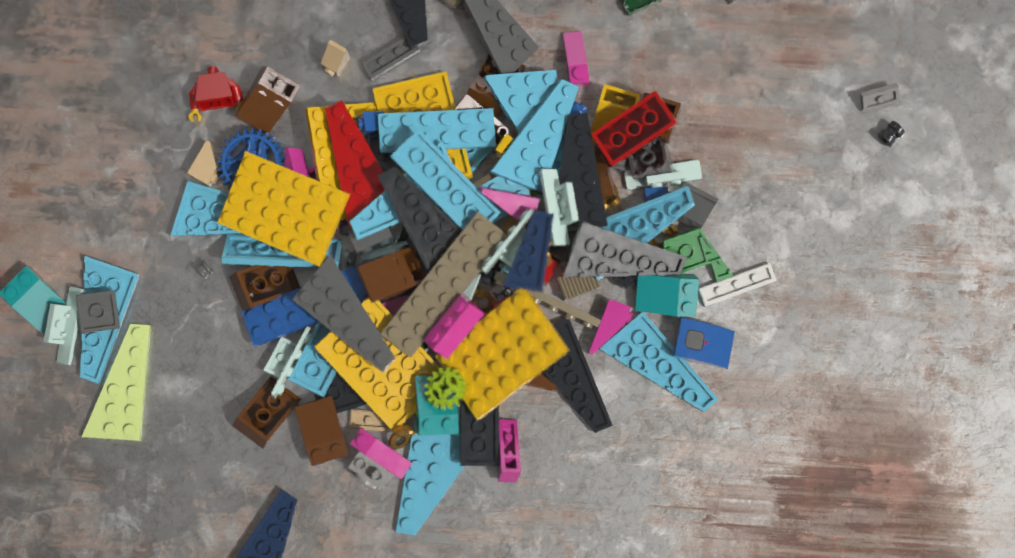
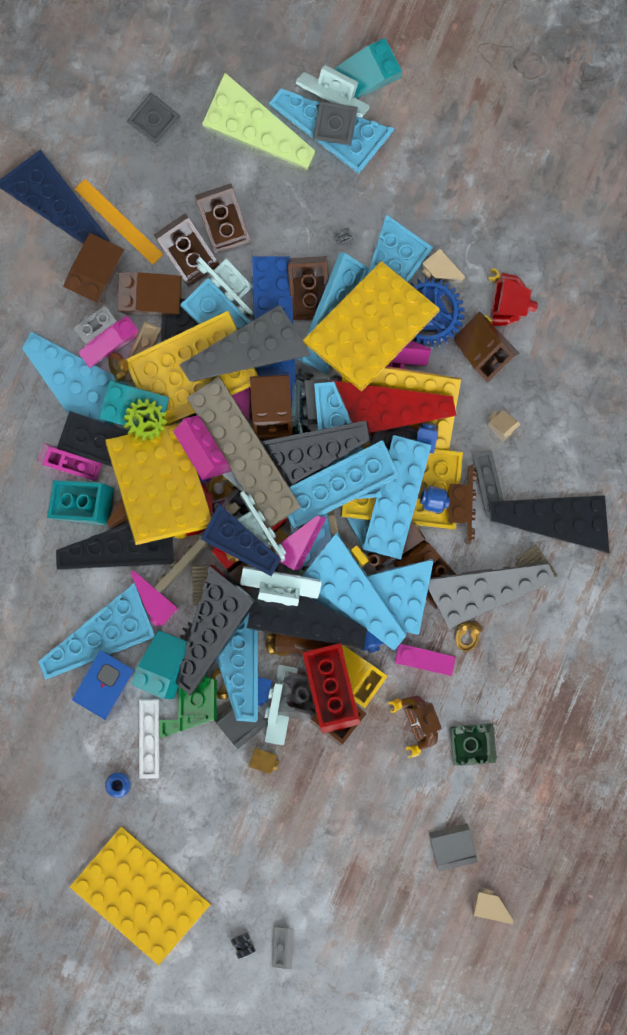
camera: 115 degrees right, 0 degrees up
none -> teal slope [47,480,114,526]
none -> reddish brown slope [63,233,125,303]
none -> yellow plate [70,826,211,966]
none -> light orange sticker [75,179,163,265]
none -> blue head [105,772,132,798]
none -> dark grey tile [127,93,181,146]
none -> reddish brown slope [195,183,251,254]
none -> pearl gold brick [249,748,280,774]
none -> reddish brown torso [388,695,442,758]
none -> blue head [420,486,450,514]
none -> reddish brown bracket [448,465,477,544]
none -> pearl gold piece [455,620,483,652]

